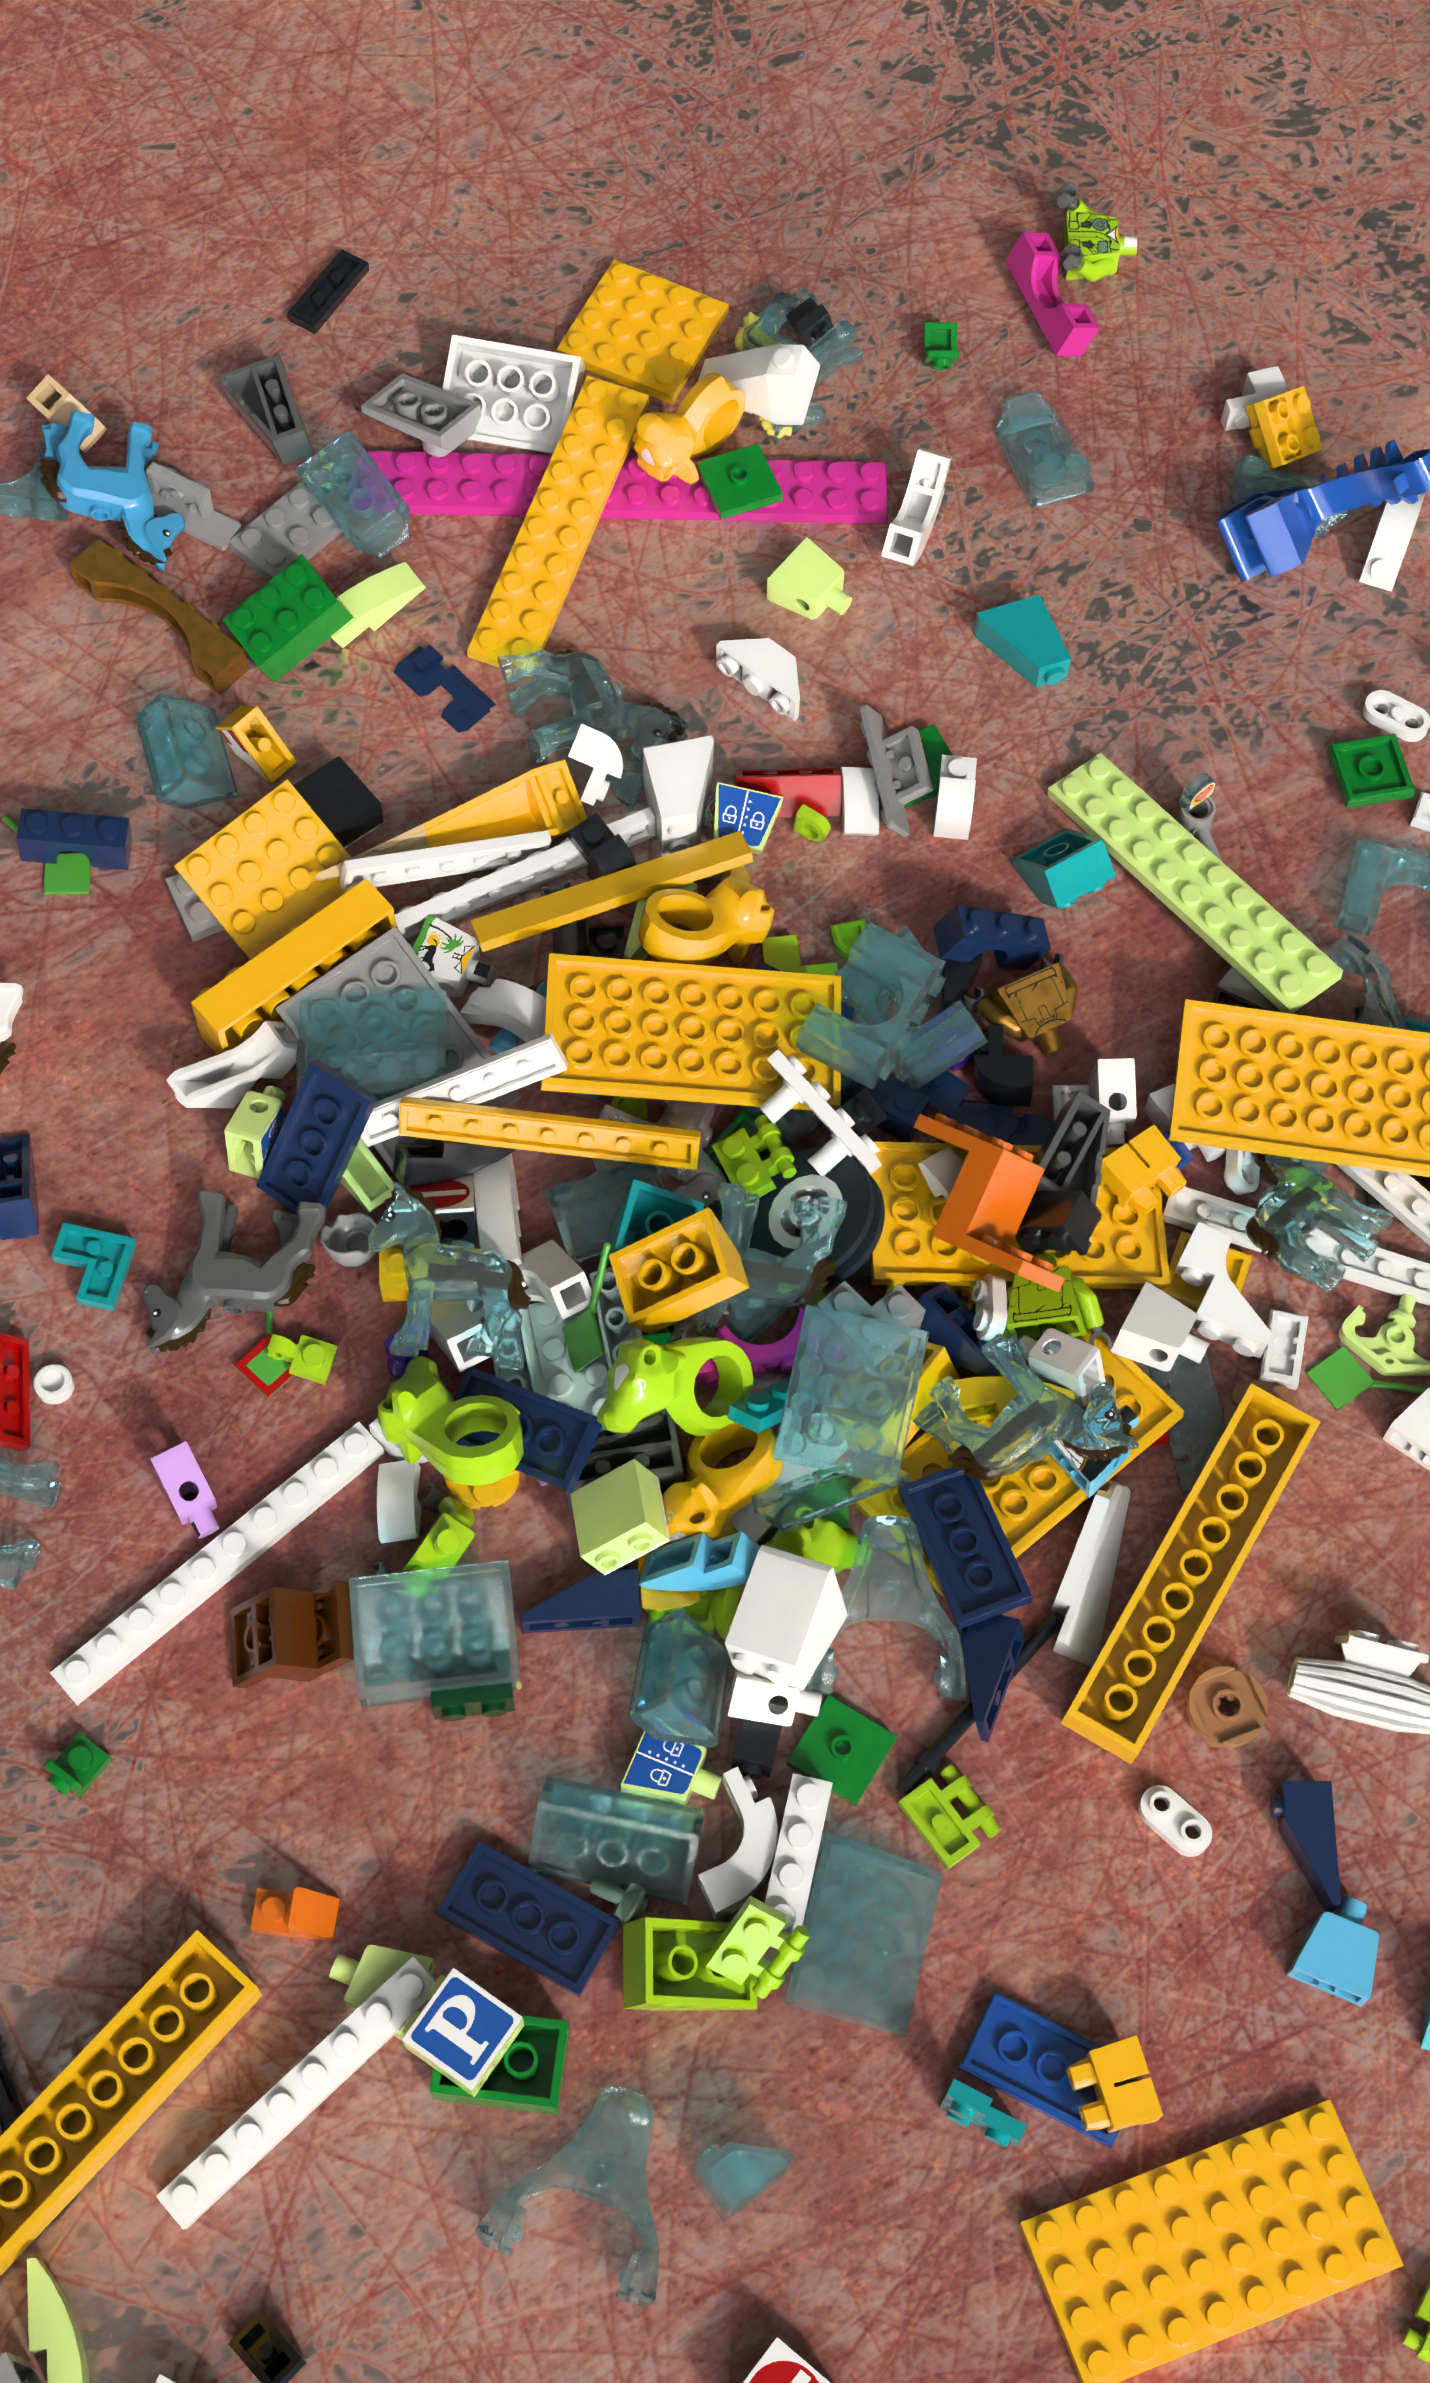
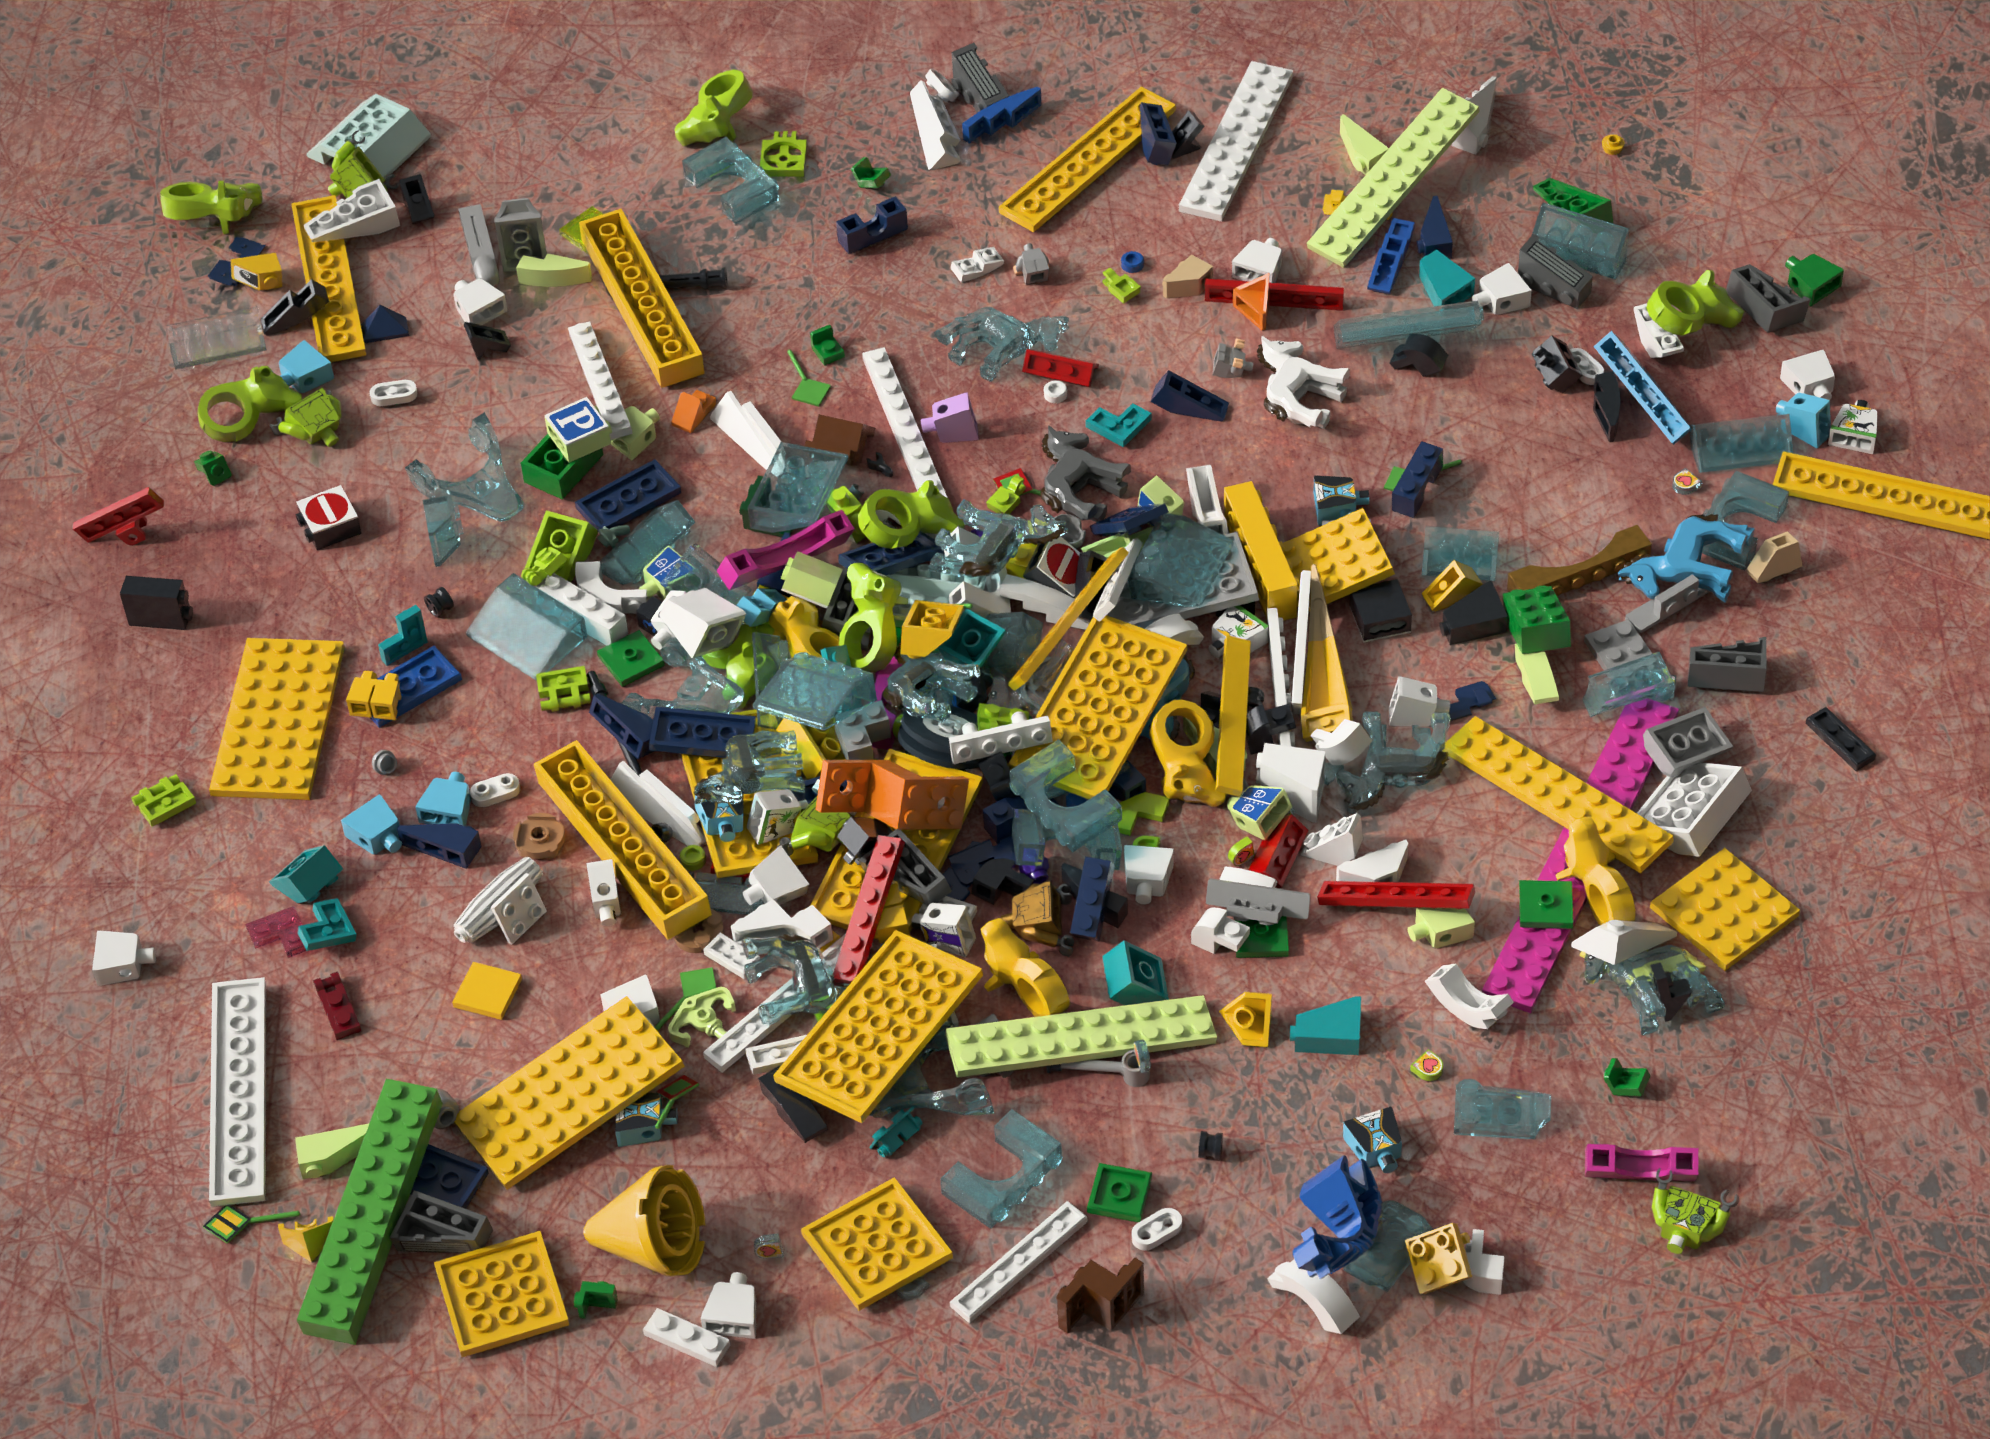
camera: 120 degrees right, 15 degrees down
none -> light grey plate [372,750,397,775]
none -> medium azure torso [415,772,471,826]
none -> black wheel [424,587,454,617]
none -> white torso [587,859,621,926]
none -> black hinge [651,823,673,843]
none -> lime tile [680,845,706,871]
none -> white wedge [710,391,795,480]
none -> dark pink arch [717,510,855,591]
none -> bright green piece [787,349,831,407]
none -> plate [832,835,905,984]
none -> black piece [867,452,893,478]
none -> yellow animal [981,918,1070,1017]
none -> white torso [1124,845,1174,904]
none -> black wheel [1198,1131,1223,1160]
none -> yellow slope [1219,991,1272,1047]
none -> white slope [1301,813,1363,866]
none -> torso [1313,475,1369,526]
none -> red plate [1317,881,1475,909]
none -> torso [1343,1106,1402,1173]
none -> white torso [1389,676,1450,727]
none -> tile [1410,1049,1443,1081]
none -> black slope [1439,581,1508,645]

